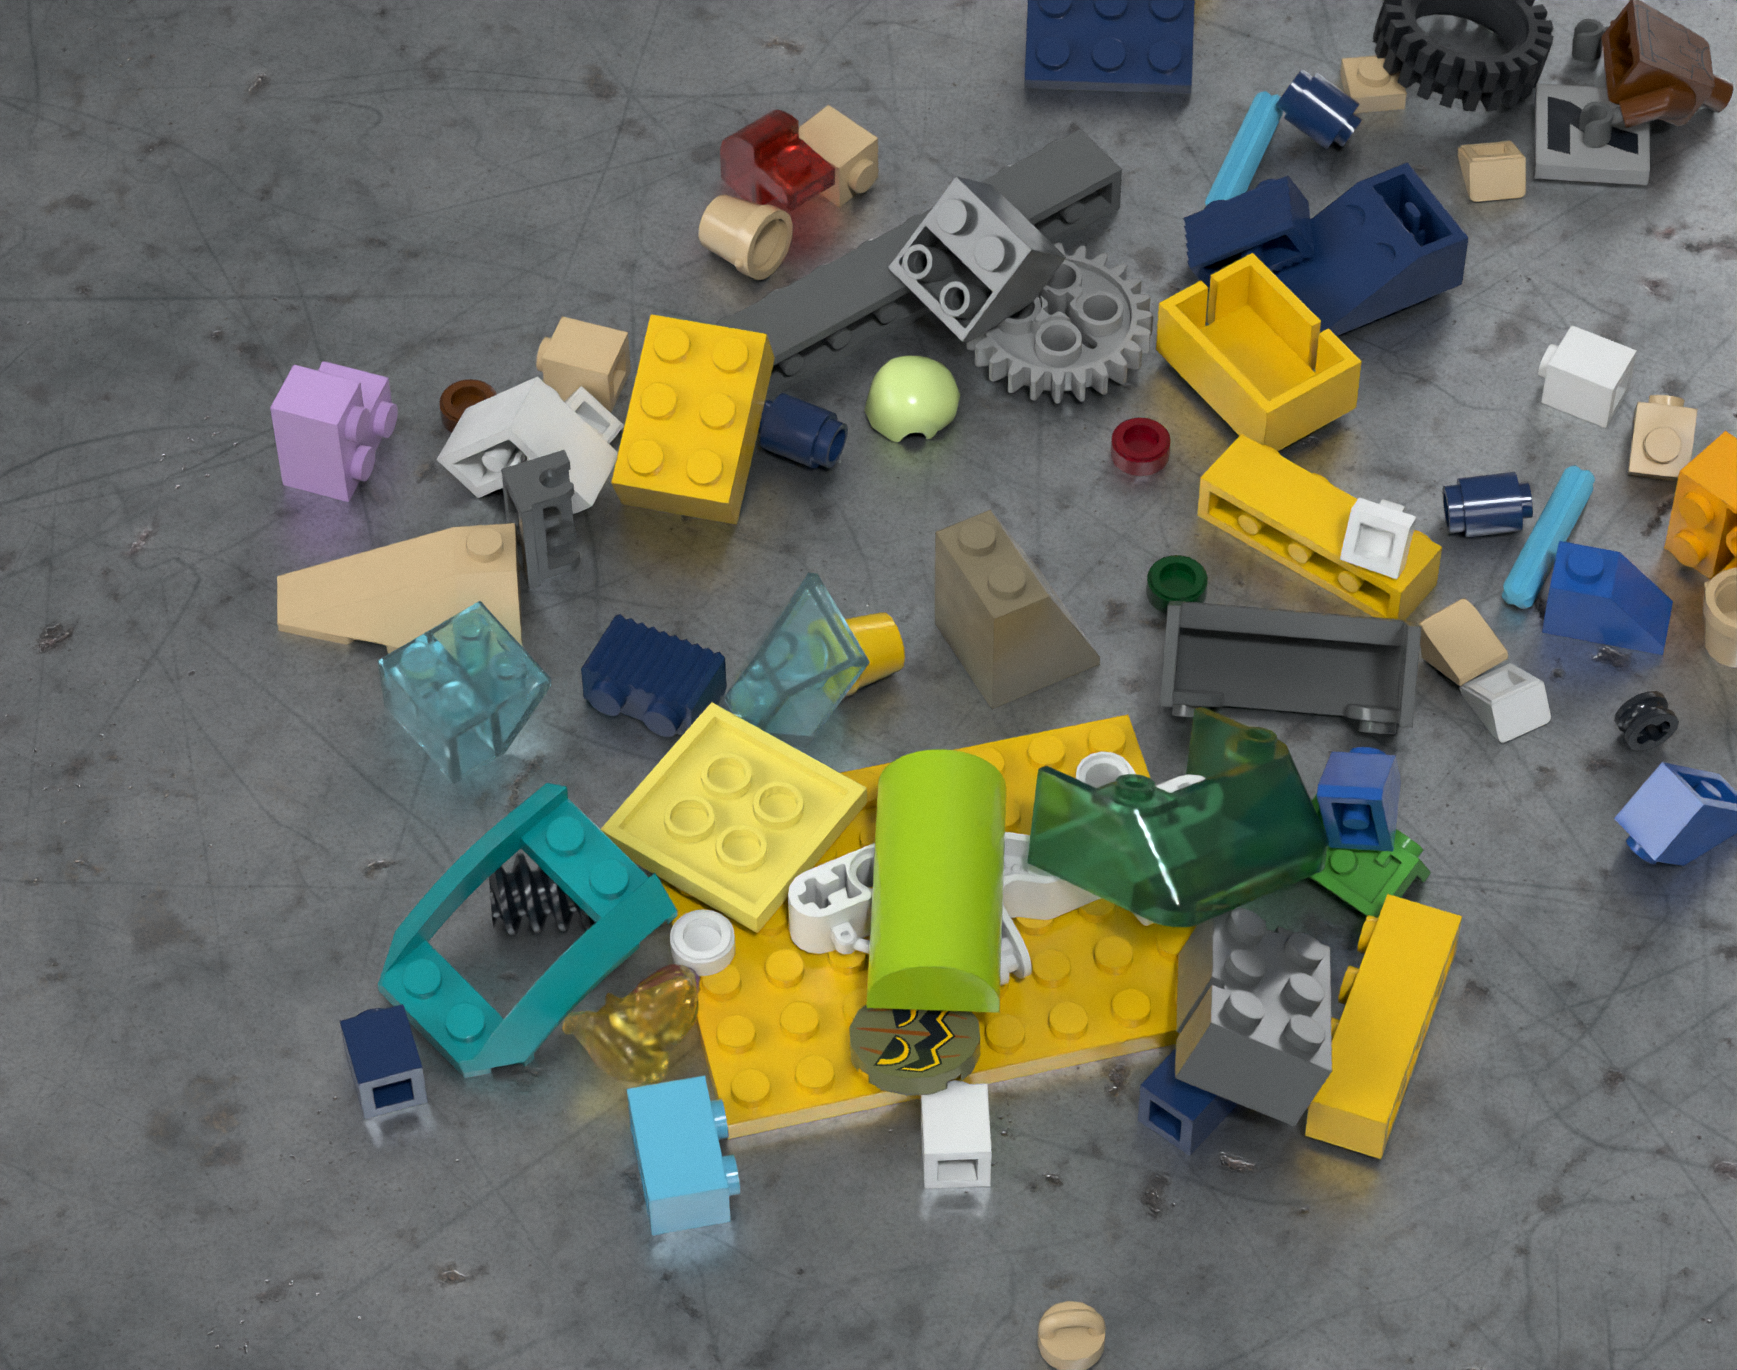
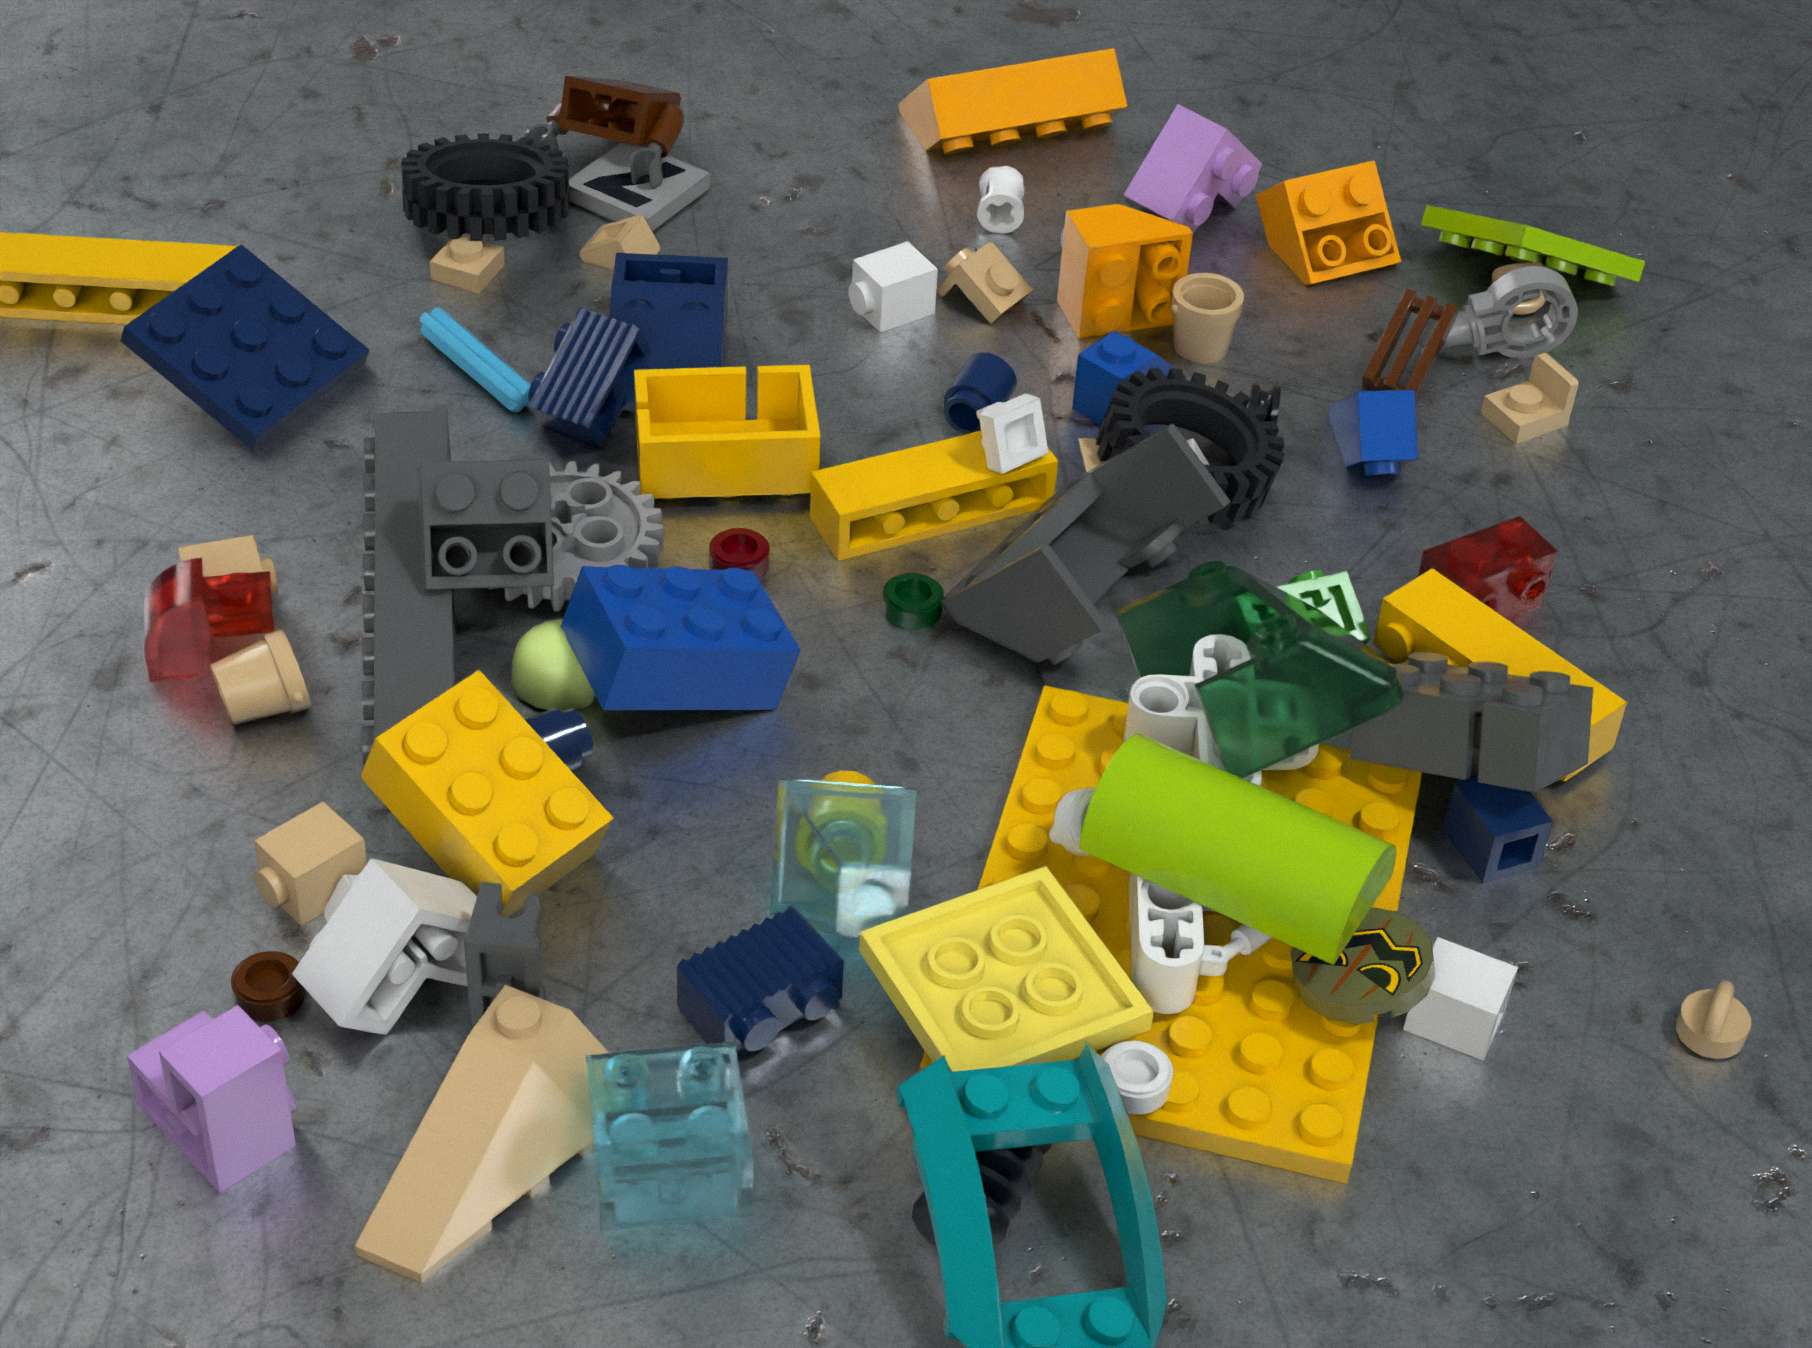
camera: 65 degrees left, 10 degrees down
clear yellow hair [562,964,700,1086] -> none
medium azure brick [627,1076,740,1236] -> none
dark tan slope [935,510,1100,710] -> none
dark blue brick [1276,69,1362,150] -> none
blue slope [1317,747,1401,852] -> none
medium azure axle [1502,465,1595,609] -> none
none -> blue brick [561,565,801,710]
none -> black tyre [1096,368,1285,525]
none -> clear red brick [1417,516,1558,619]

